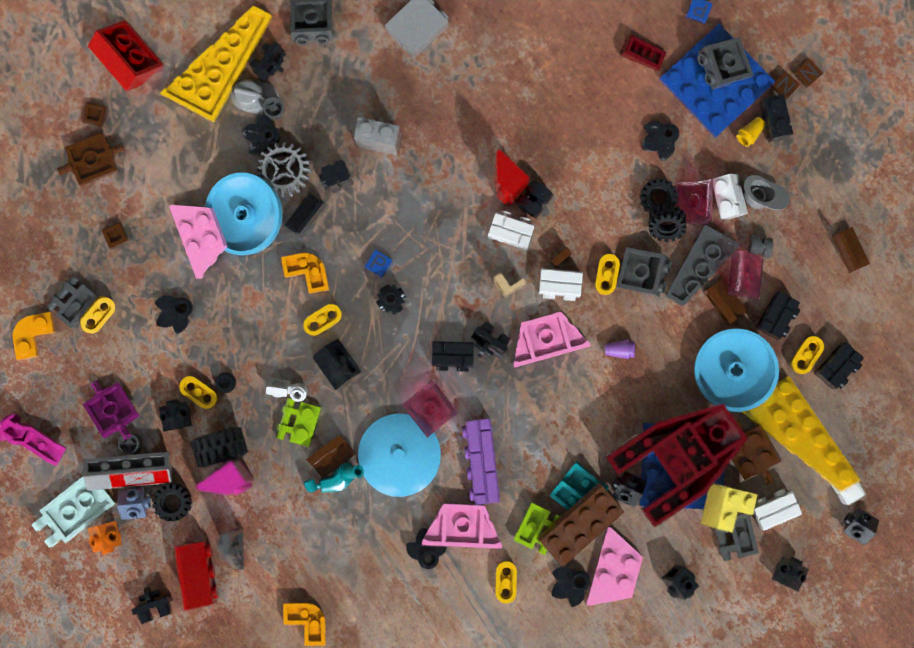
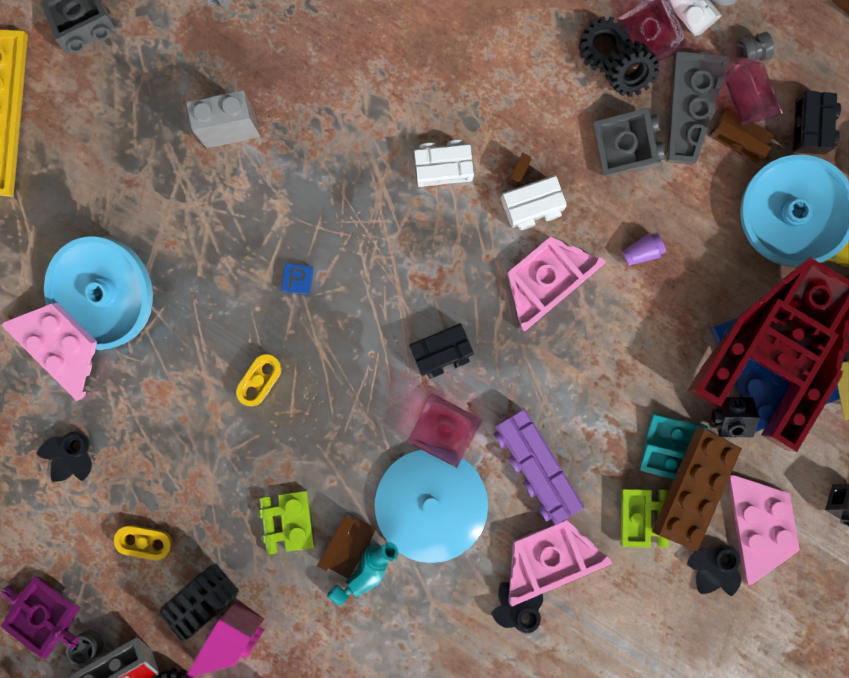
camera: 35 degrees left, 0 degrees up
black brick [159,399,192,432] -> none
black plate [215,372,236,393] -> none
light grey piece [231,79,279,115] -> none
black plate [242,115,280,155] -> none
black hips [249,42,286,82] -> none
light grey gear [256,142,312,198] -> none
dark grey wheel [263,97,284,120] -> none
white plate [266,378,307,401] -> none
light orange plate [281,253,330,294] -> none
black panel [285,193,326,238] -> none
black panel [313,339,361,390] -> none
black brick [318,160,353,194] -> none
black brick [376,284,407,315] -> none
black hips [471,322,510,359] -> none
tan panel [493,273,526,298] -> none
red slope [495,149,530,206] -> none
yellow plate [495,561,517,604] -> none
black wheel [515,180,554,219] -> none
yellow plate [595,254,620,295] -> none

